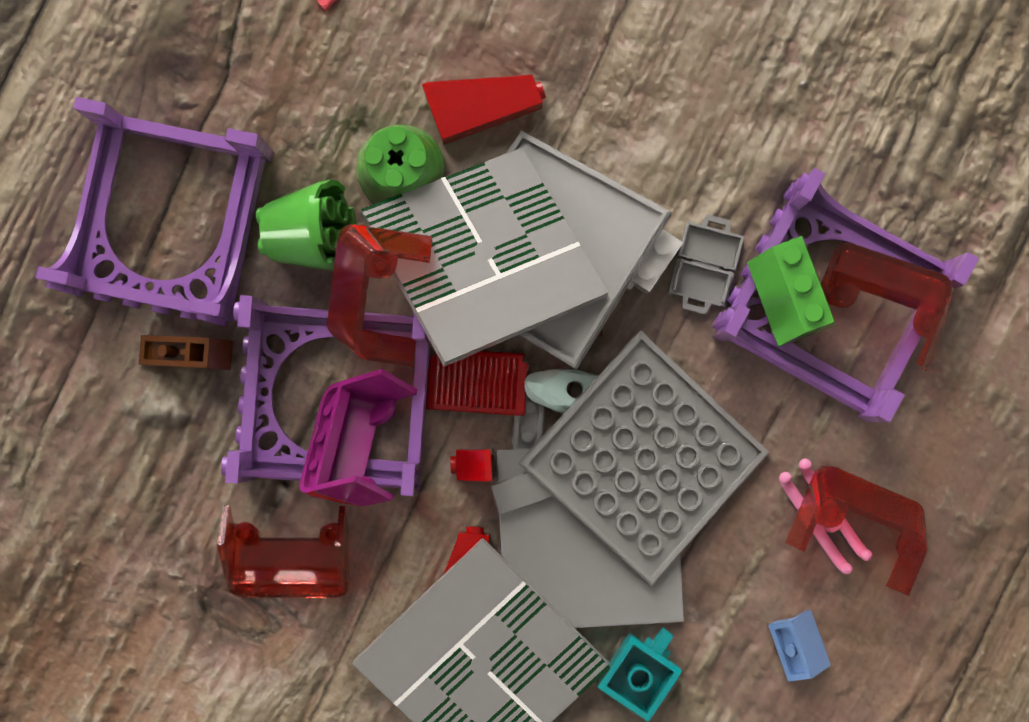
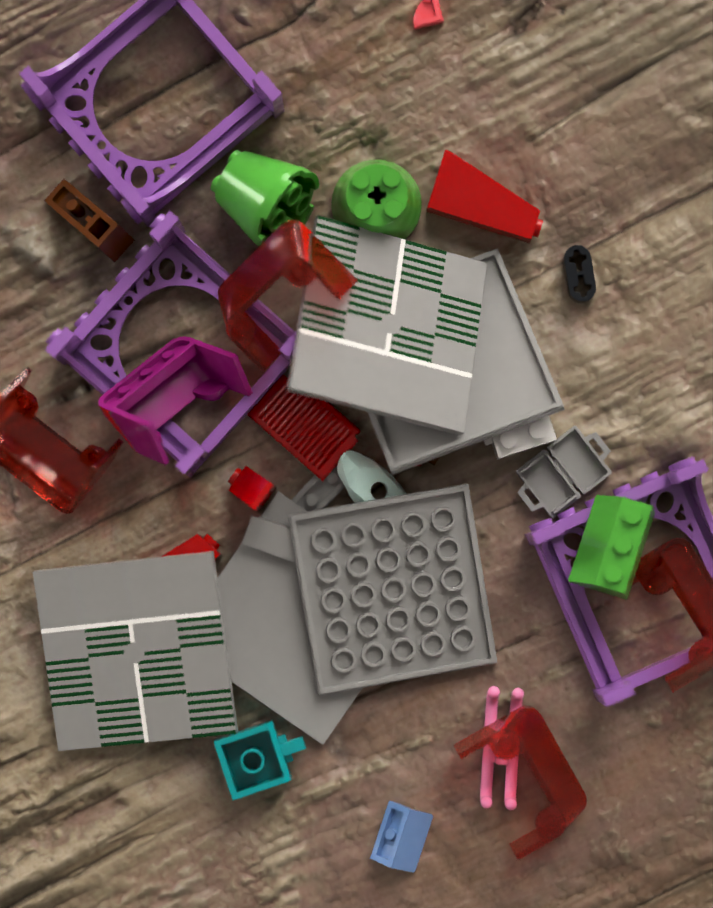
camera: 30 degrees right, 0 degrees up
none -> black beam [563,245,596,303]

